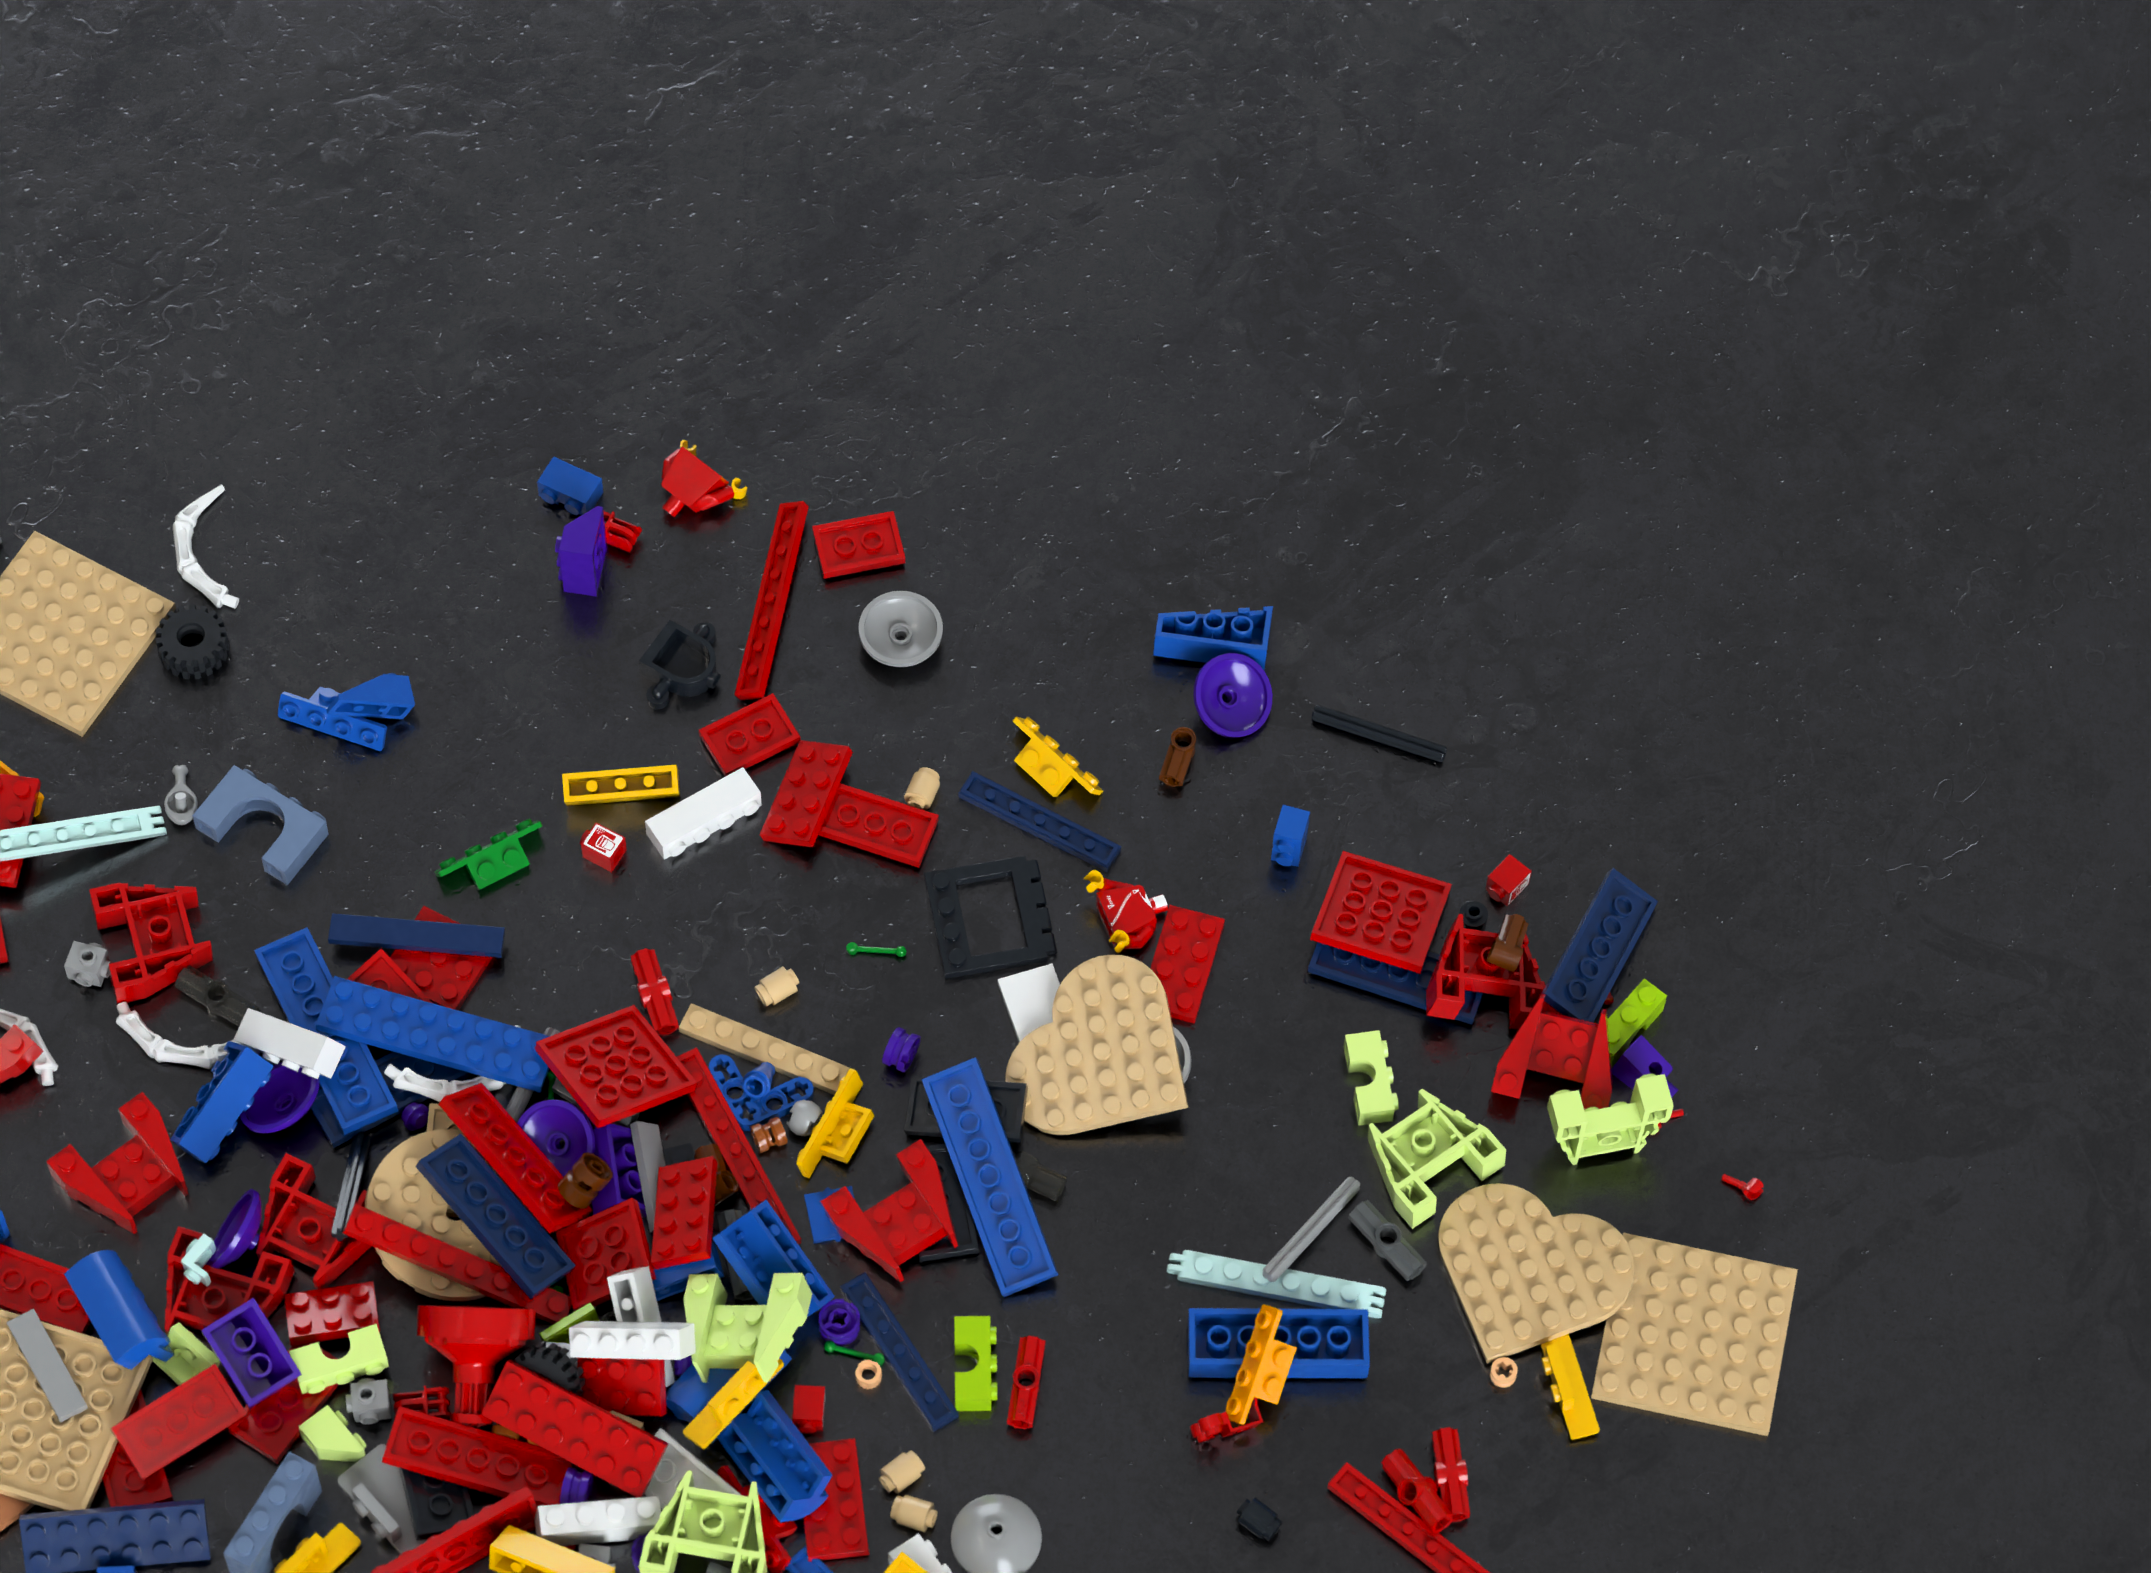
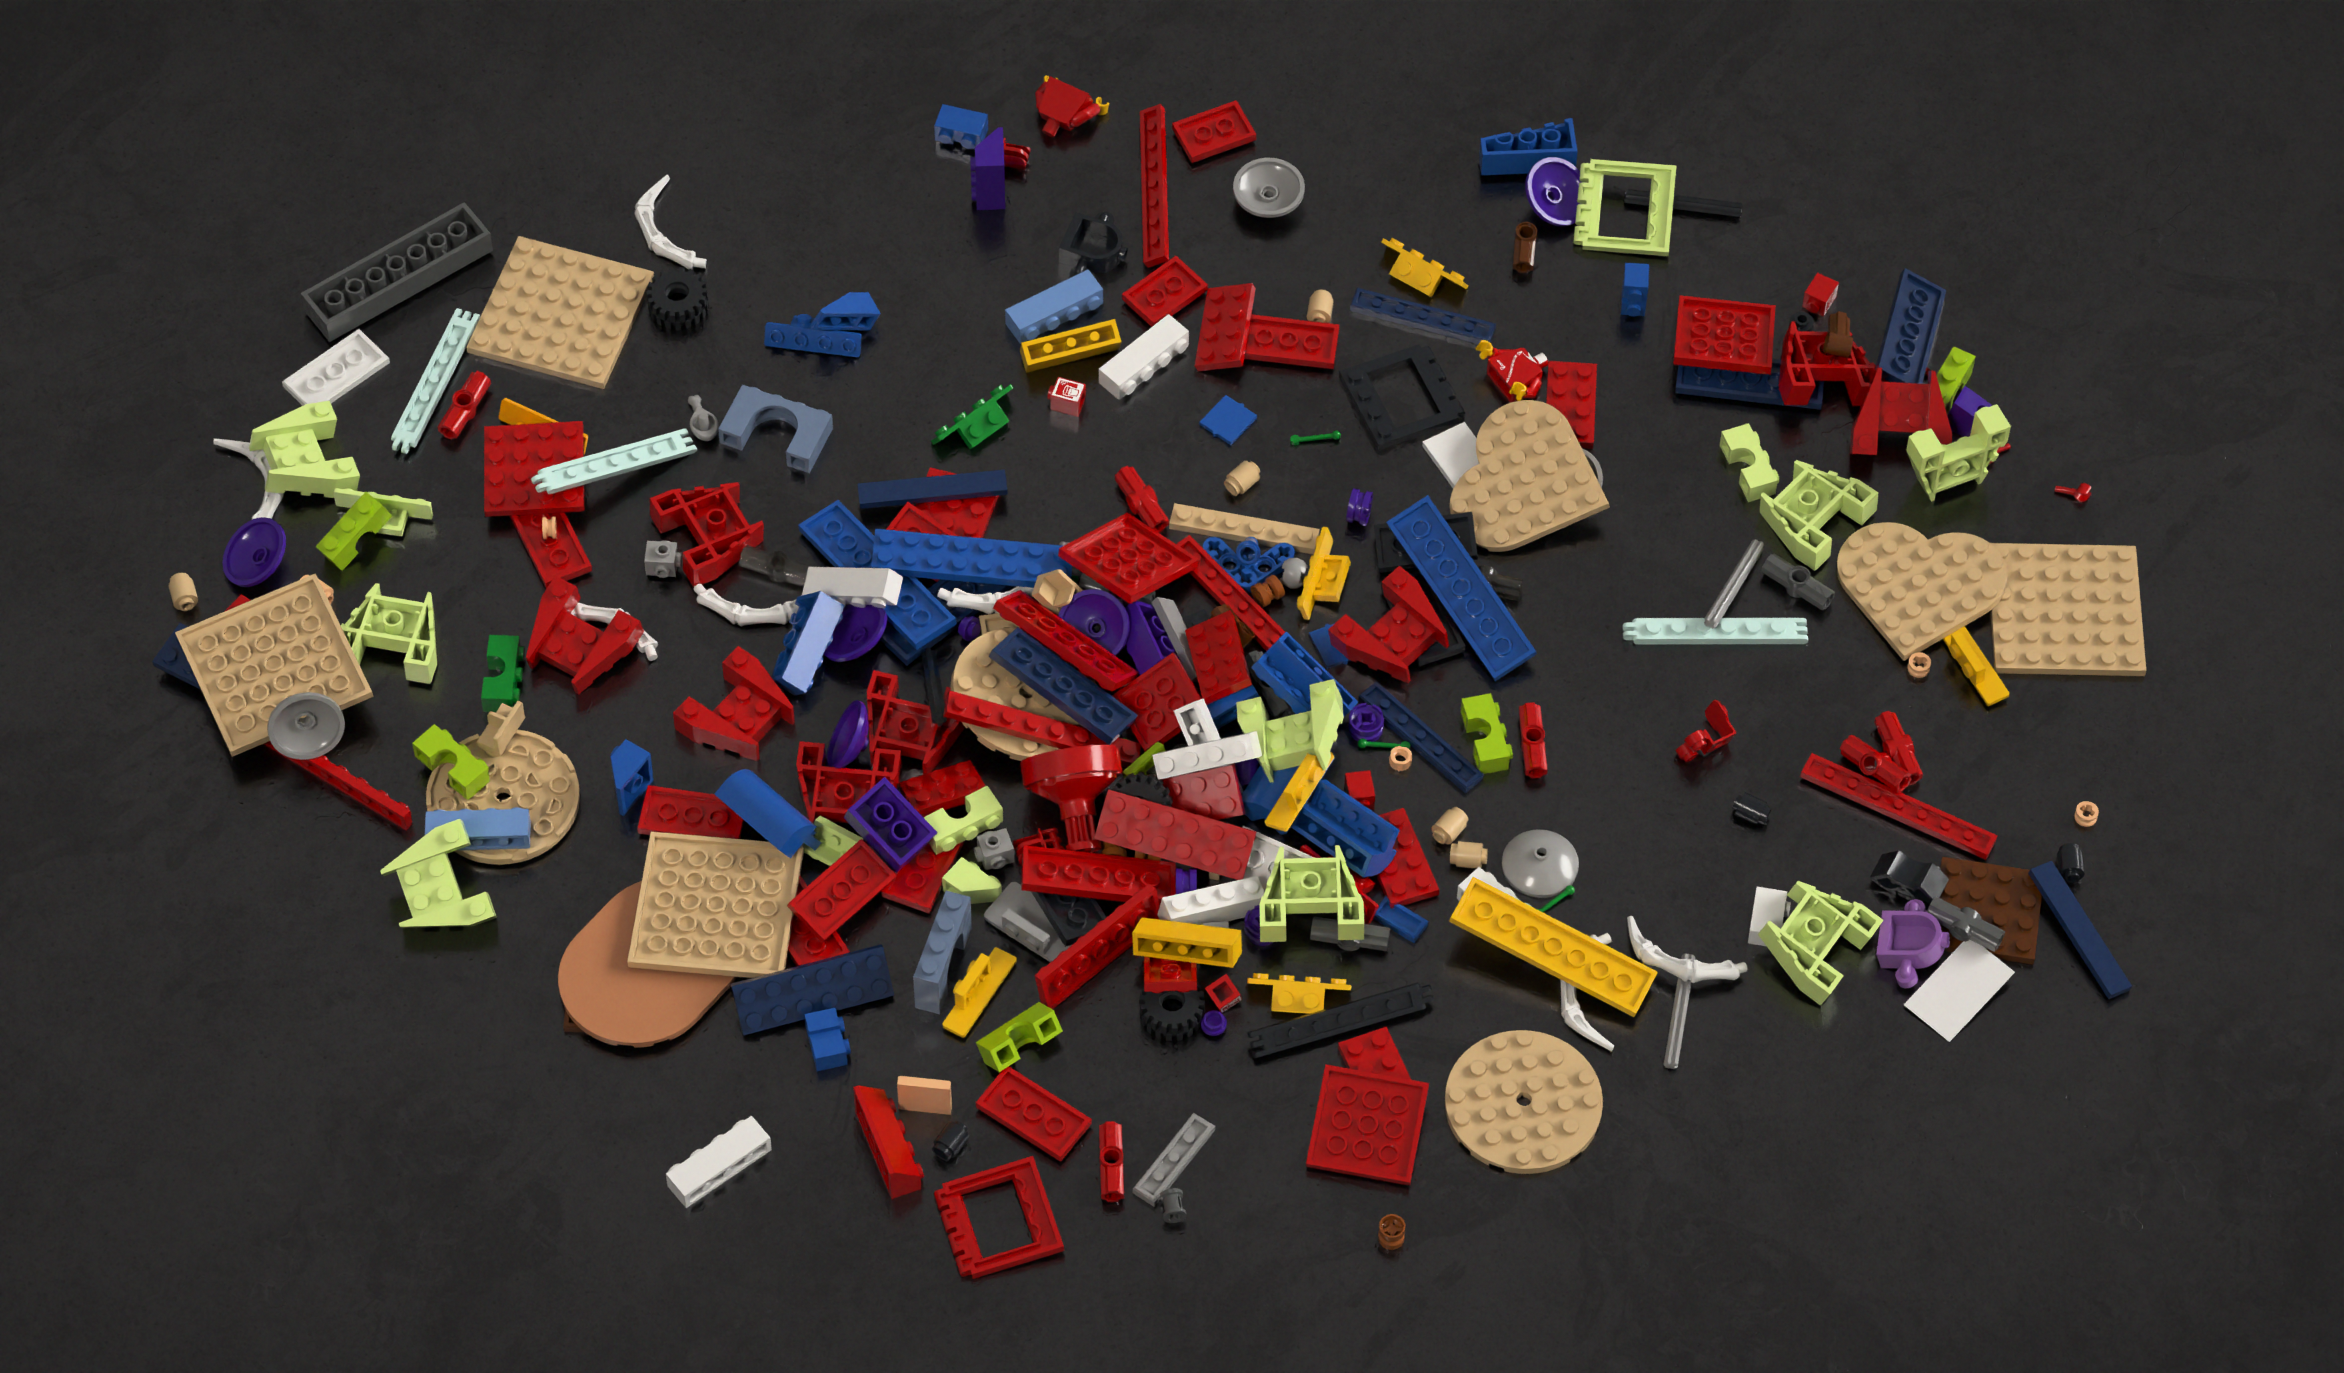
camera: 10 degrees left, 5 degrees down
light grey tile [6,1309,88,1423] -> none
light aqua bracket [181,1234,217,1287] -> none
reddish brown wheel [558,1152,613,1209] -> none
blue brick [1188,1308,1370,1378] -> none
light orange bracket [1226,1304,1297,1425] -> none
none -> medium blue brick [1005,270,1103,344]
none -> tan panel [1032,569,1084,616]
none -> blue piece [1199,395,1257,445]
none -> yellowish green hinge [1573,159,1676,256]

